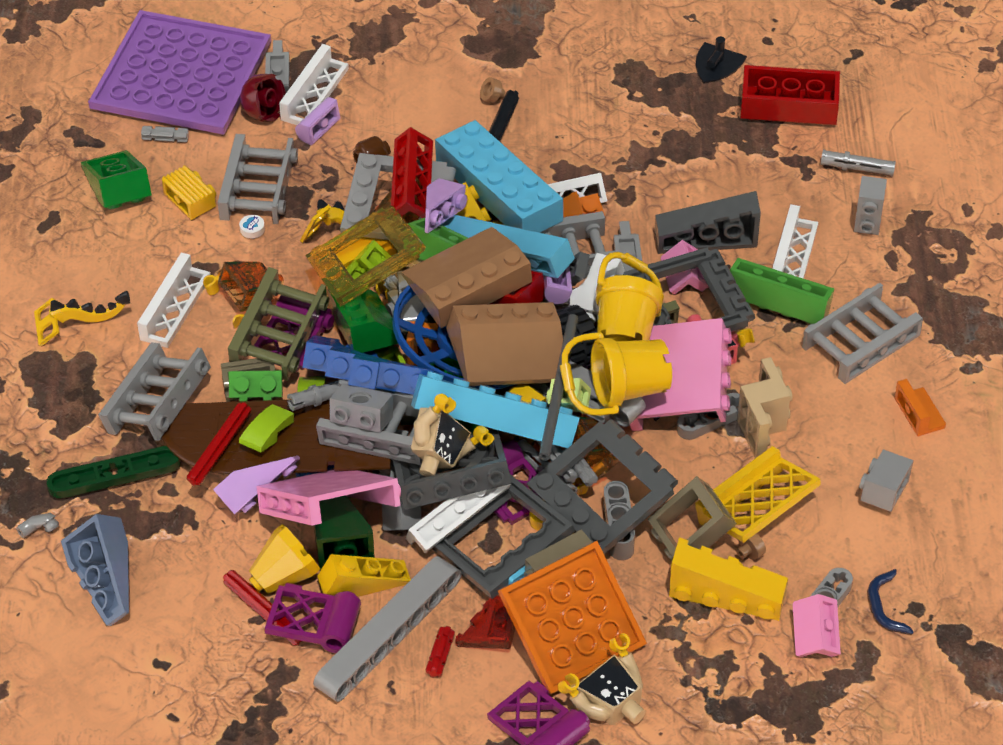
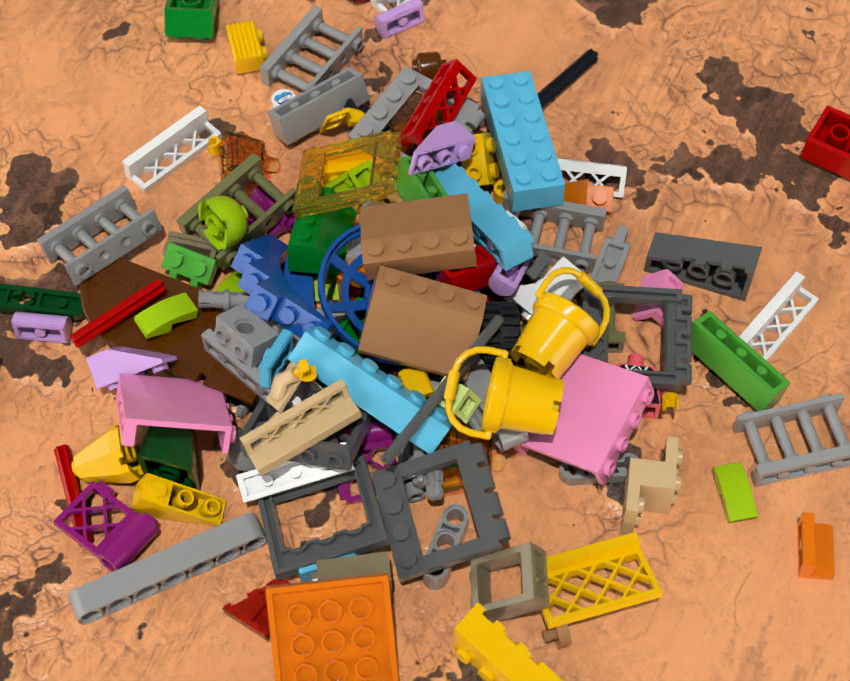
camera: 25 degrees right, 10 degrees up
yellow piece [34,291,130,346] -> none
red axle [425,626,455,678] -> none
medium nougat tile [480,77,505,103] -> none
black shield [696,36,747,84] -> none
light grey brick [859,449,914,512] -> none
none -> lavender brick [11,312,72,343]
none -> lime cylinder [198,195,248,250]
none -> tan fence [240,379,362,476]
none -> medium azure plate [259,329,294,389]
none -> light grey brick [268,67,370,145]
none -> lime slope [713,462,758,522]

